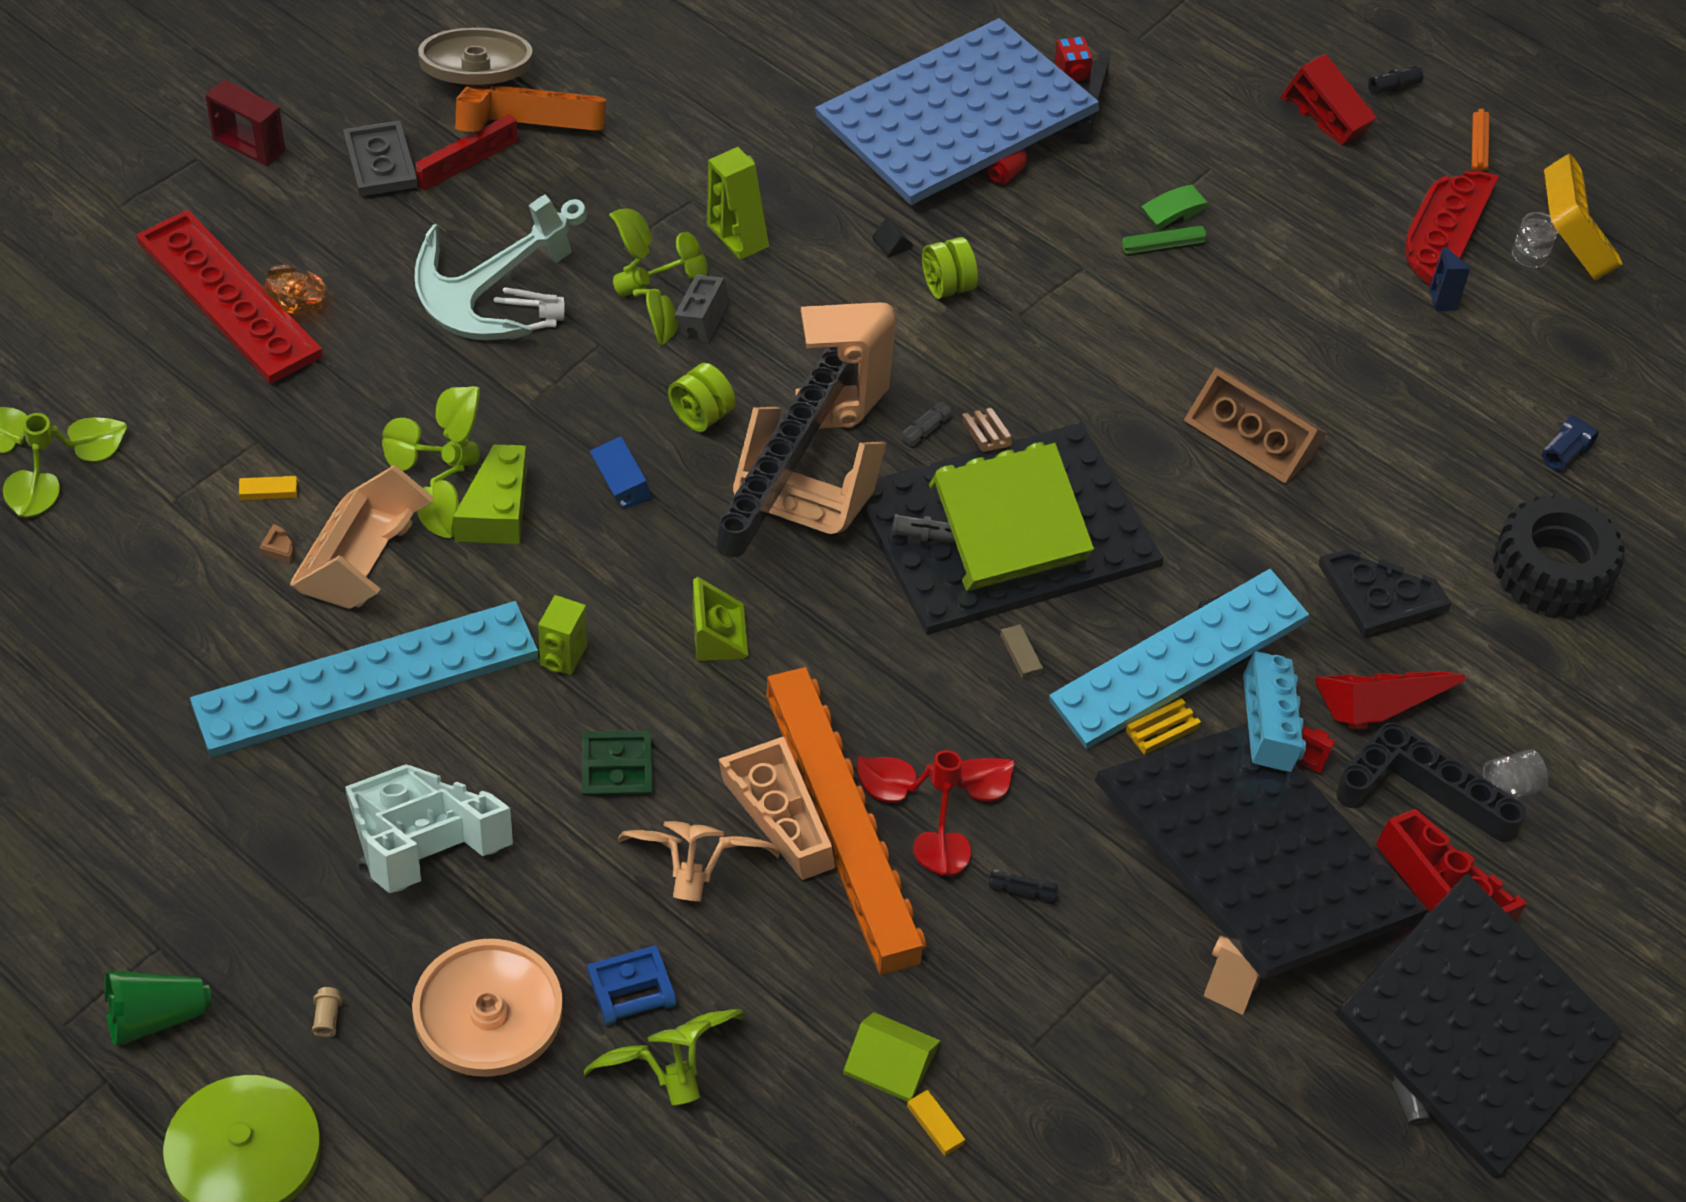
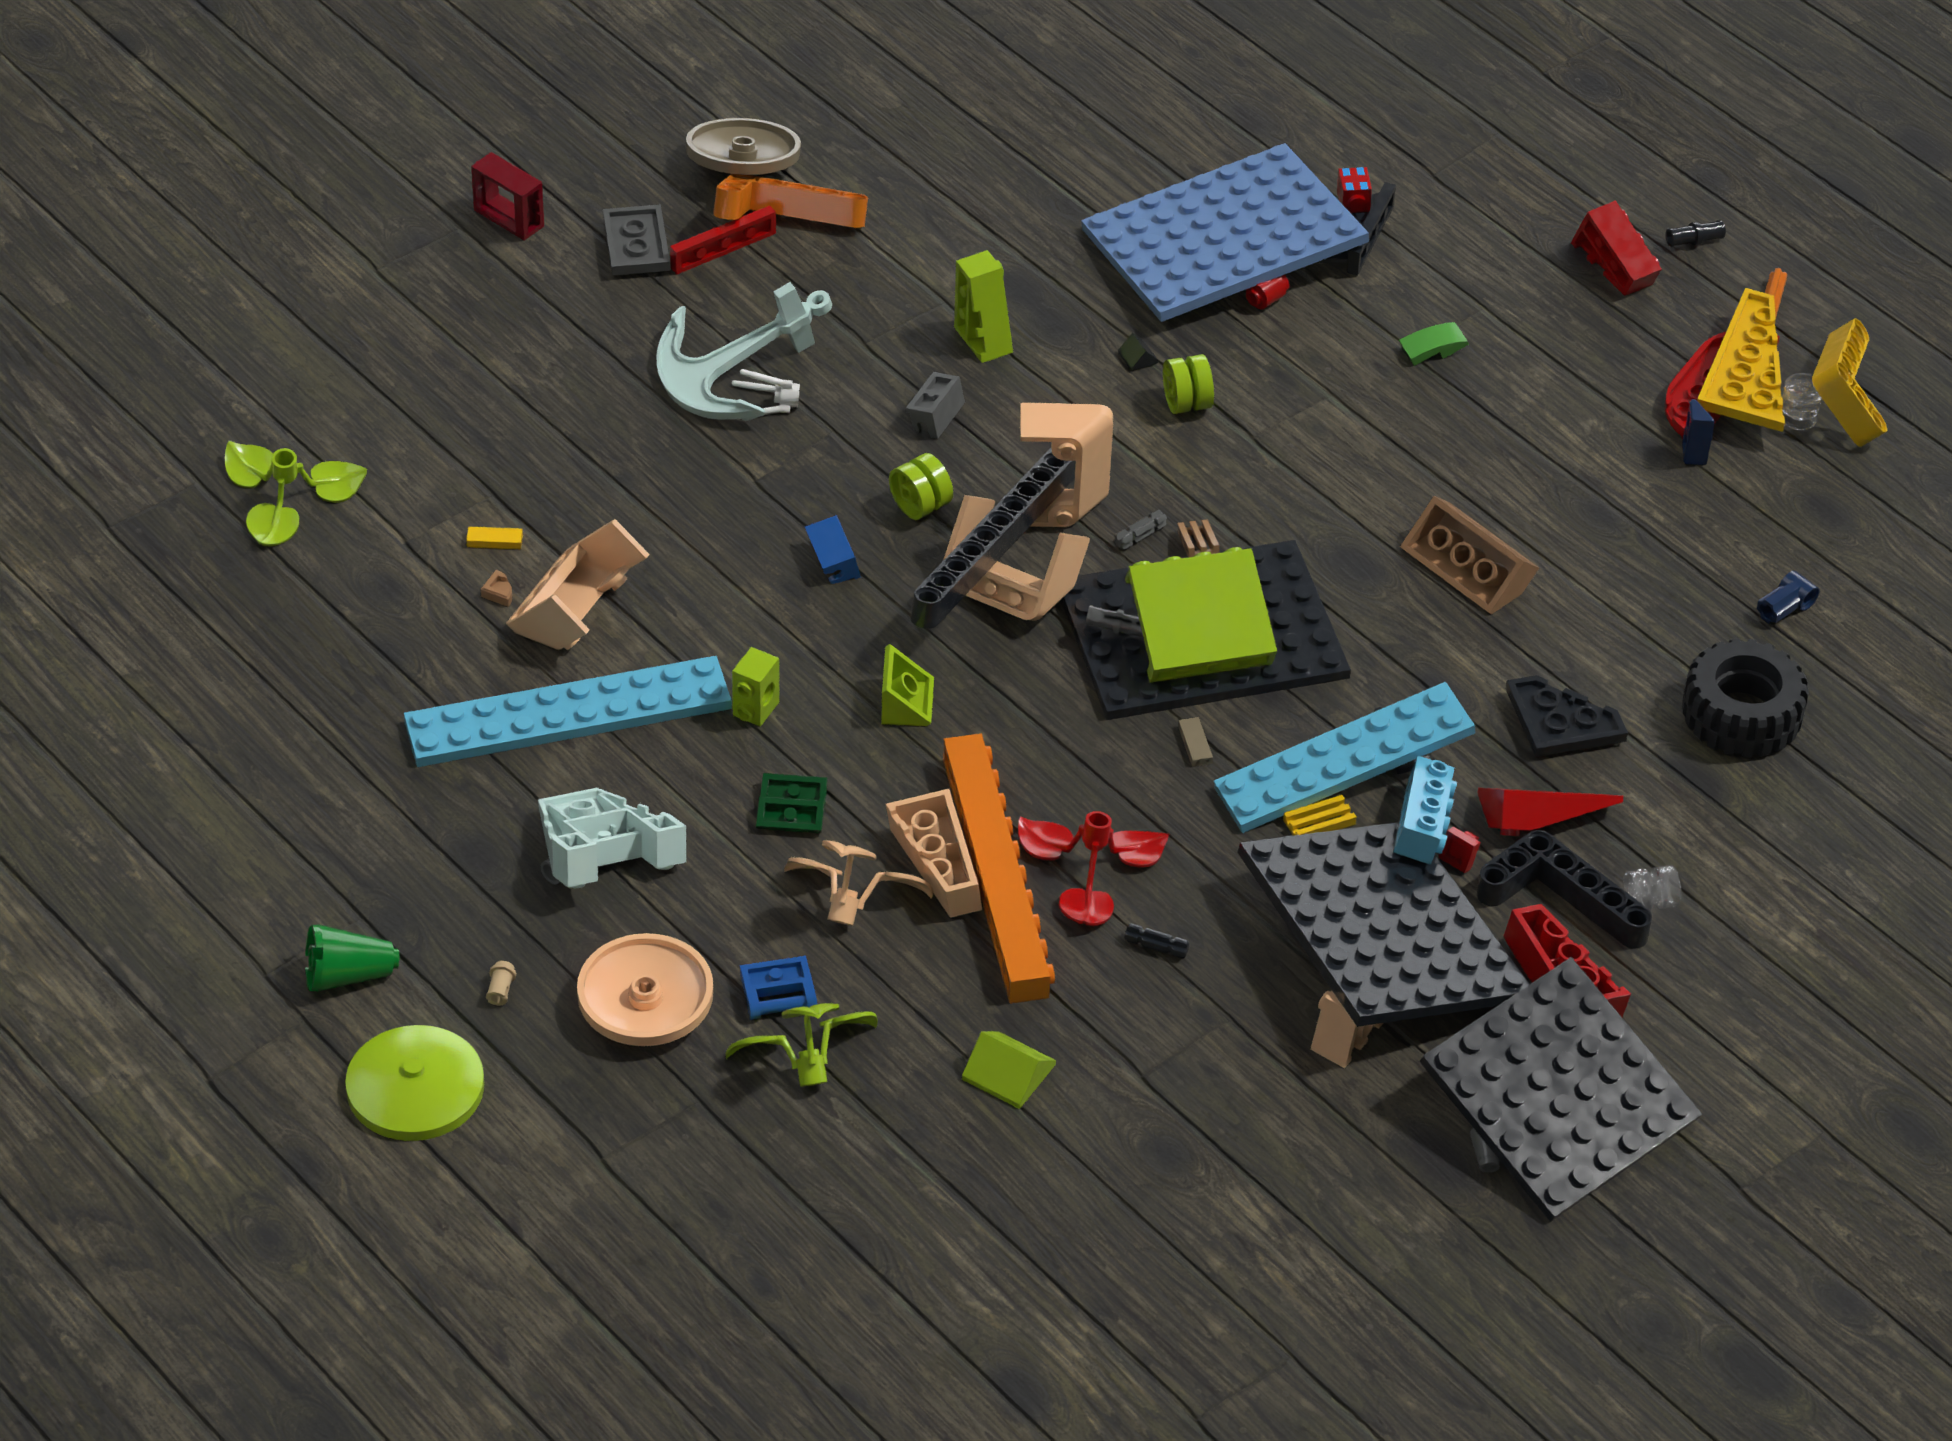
camera: 10 degrees right, 5 degrees down
red plate [136,210,323,384] -> none
clear orange plate [262,265,326,314] -> none
lime plant [382,386,480,538] -> none
lime wedge [453,444,527,544] -> none
lime plant [609,208,708,346] -> none
yellow piece [907,1090,965,1156] -> none
bright green axle [1122,226,1206,254] -> none
none -> yellow wing [1697,288,1785,432]

